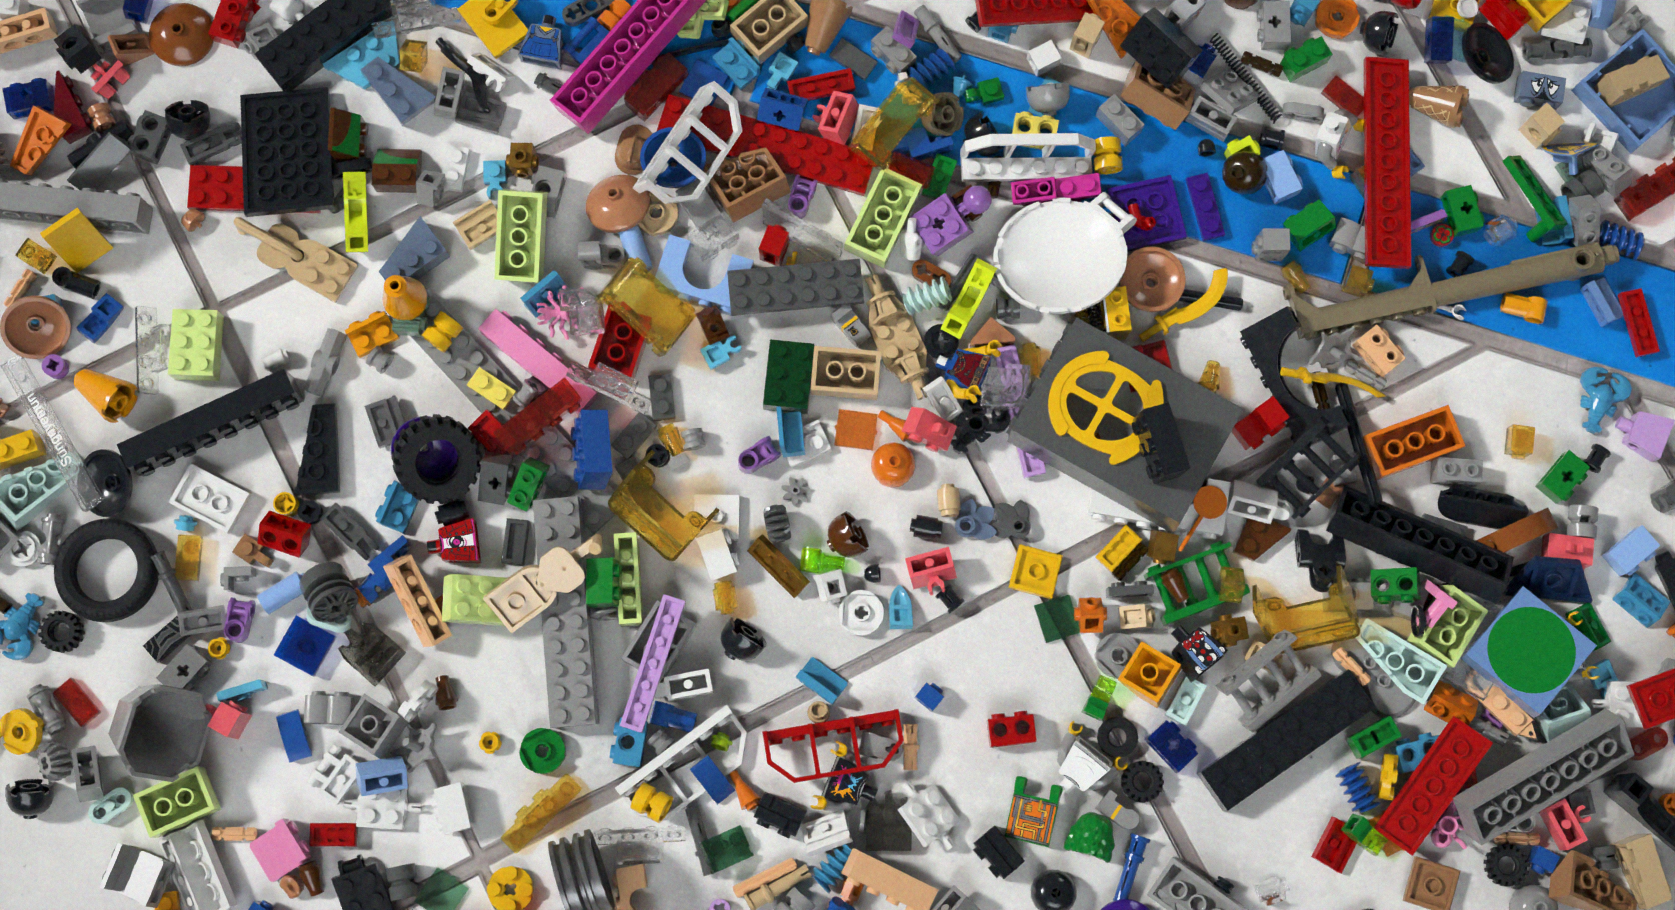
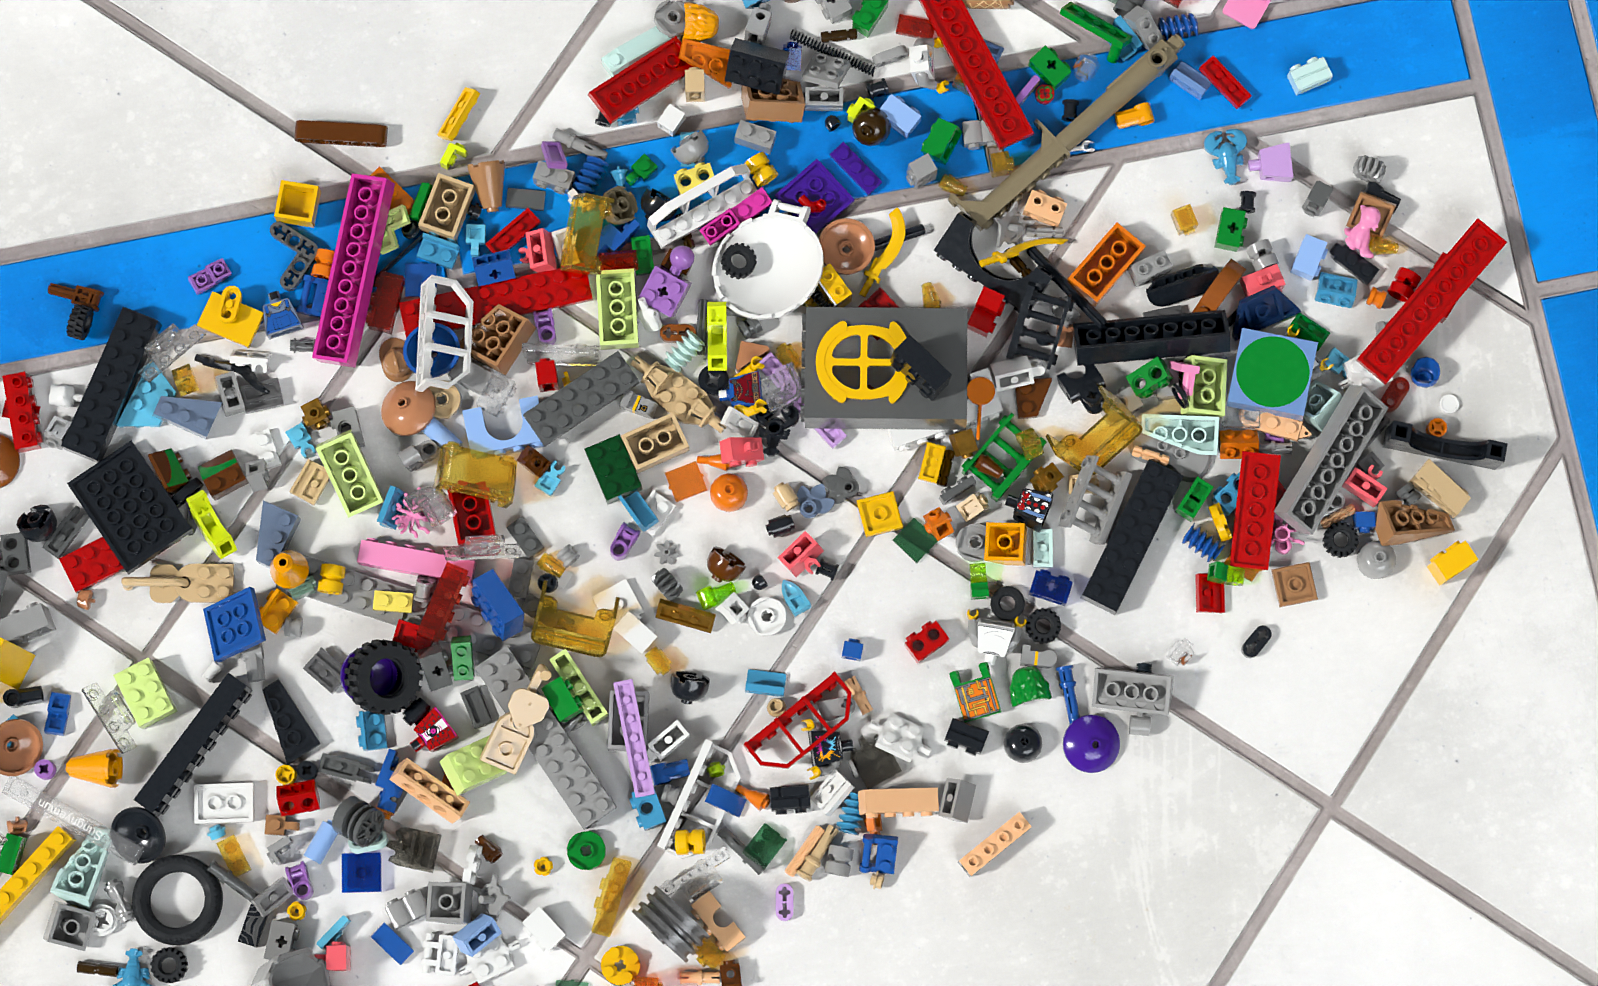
camera: 30 degrees left, 0 degrees up
none -> blue plate [203,587,266,663]
none -> black tyre [721,243,757,279]

